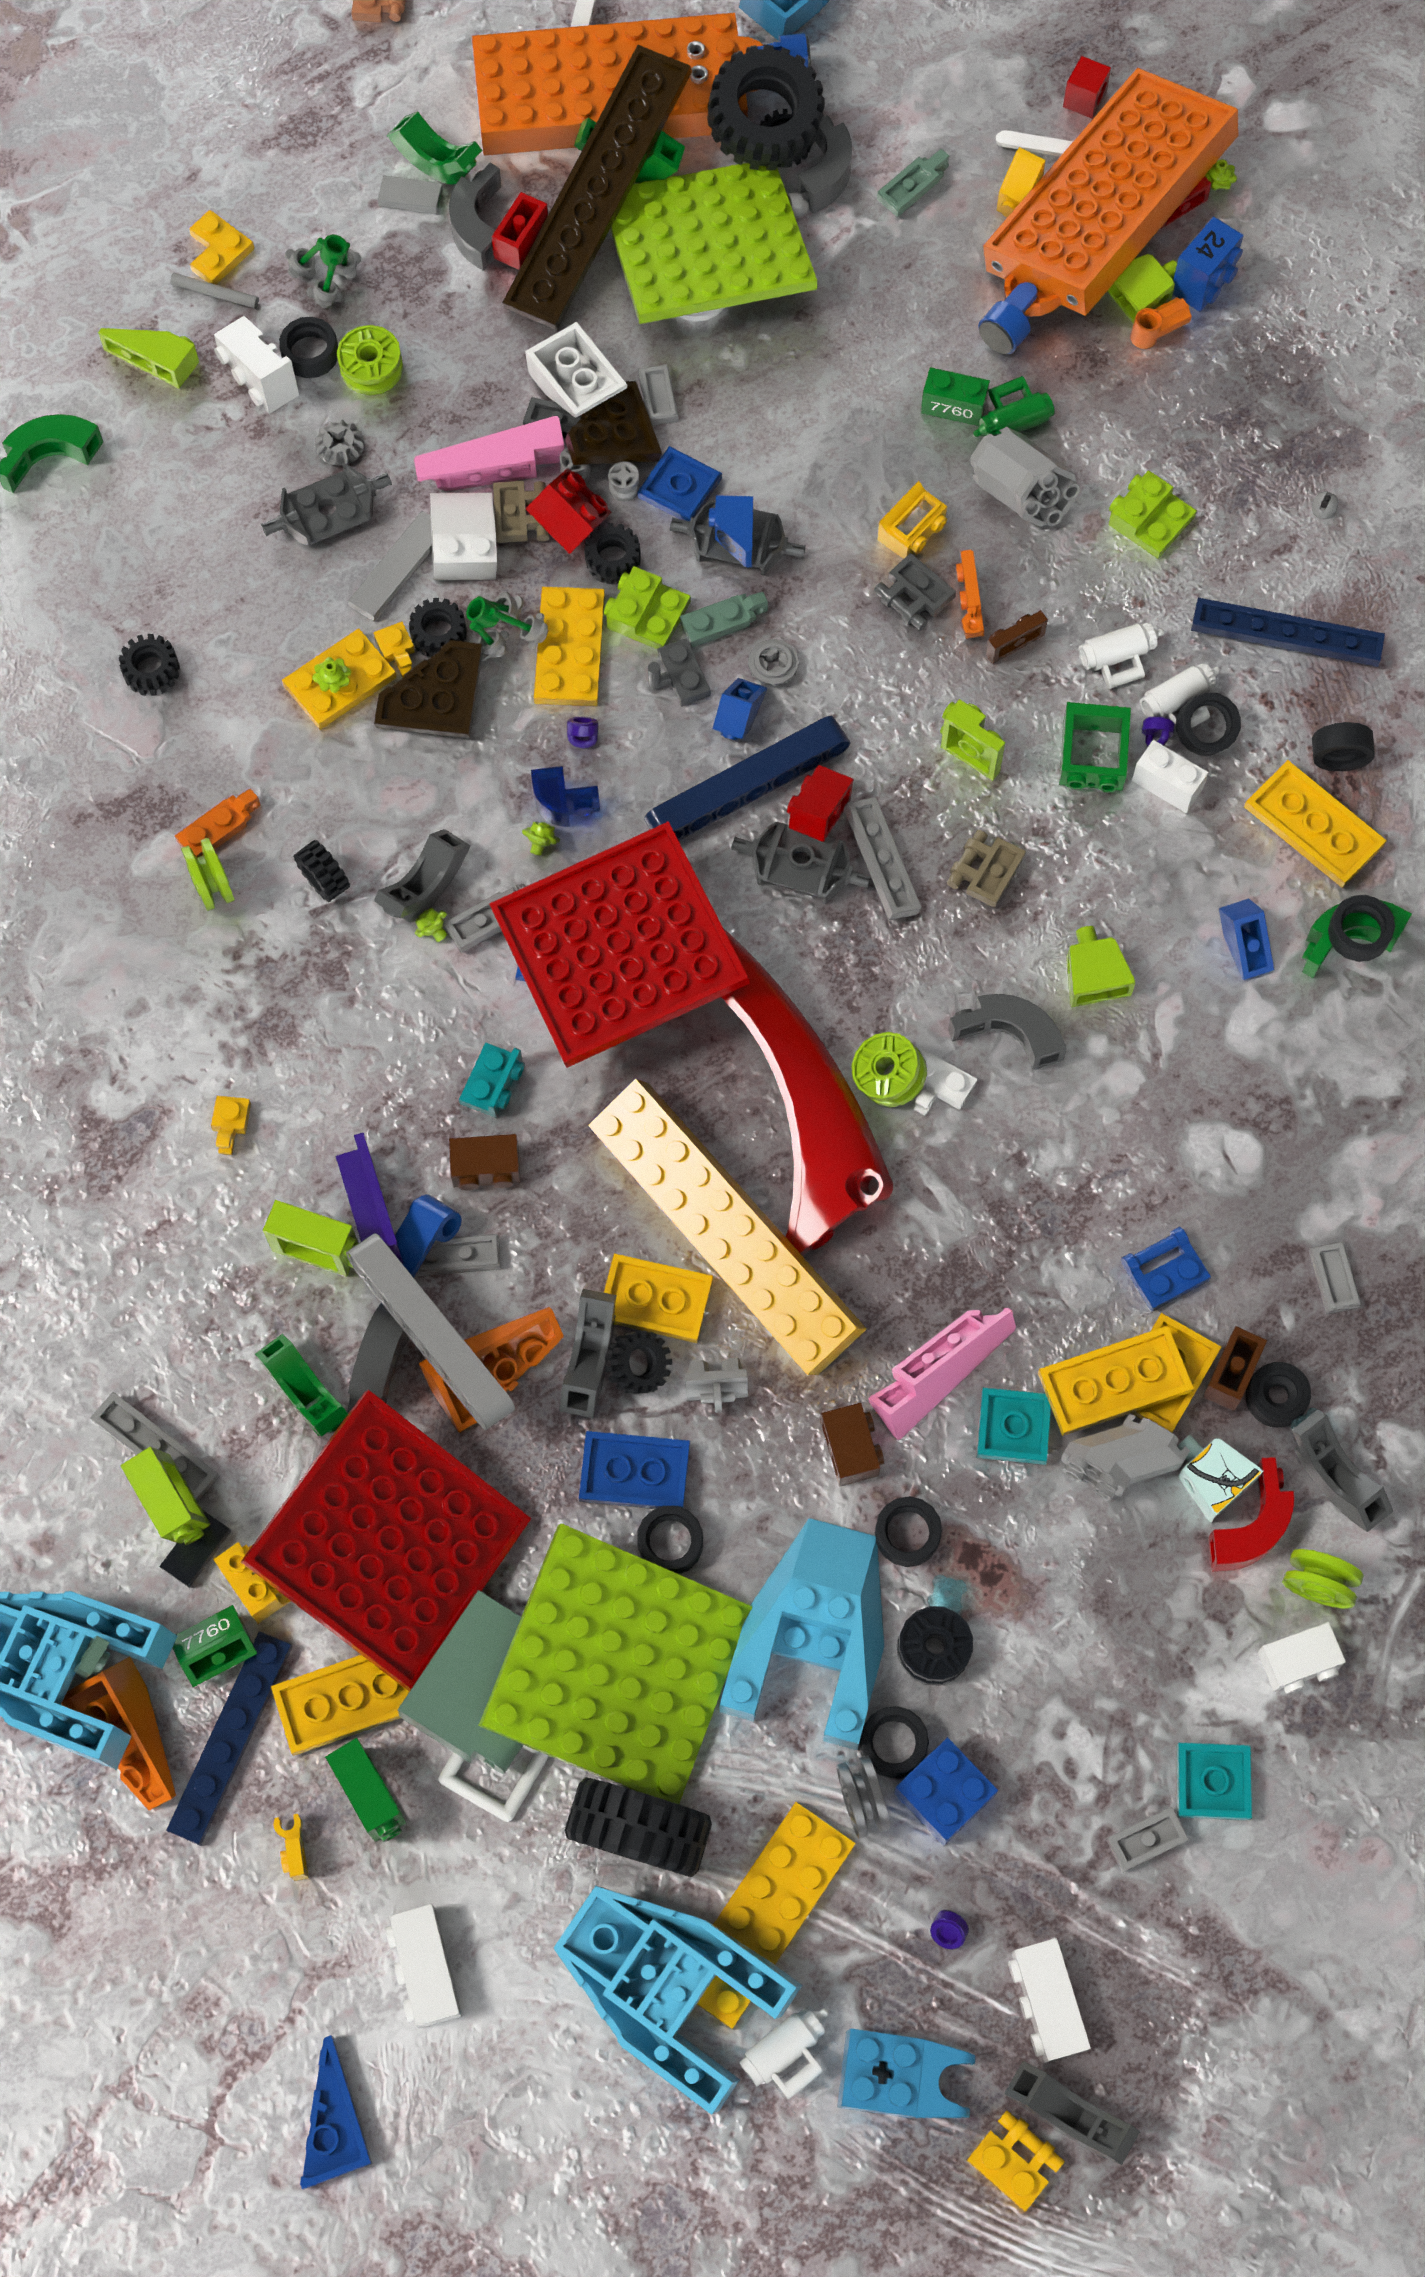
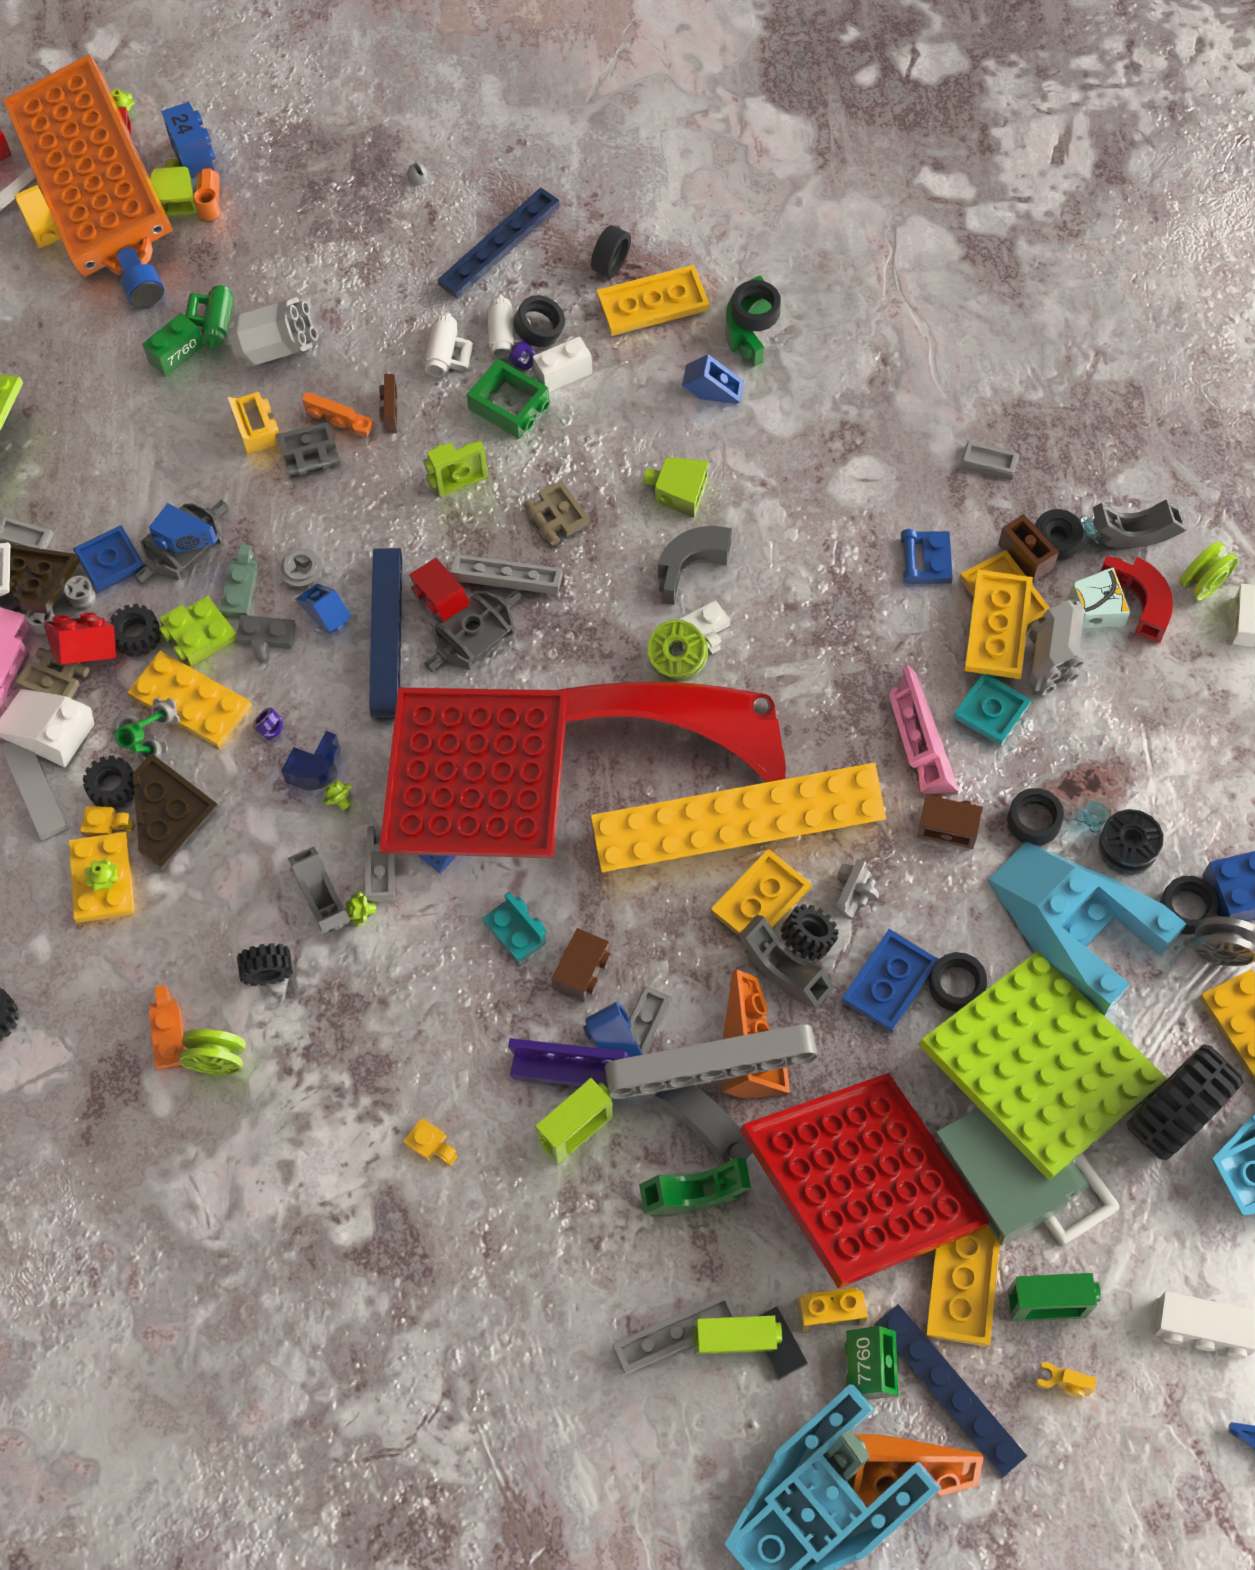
camera: 60 degrees left, 5 degrees down
lime plate [1108,470,1197,559] -> none

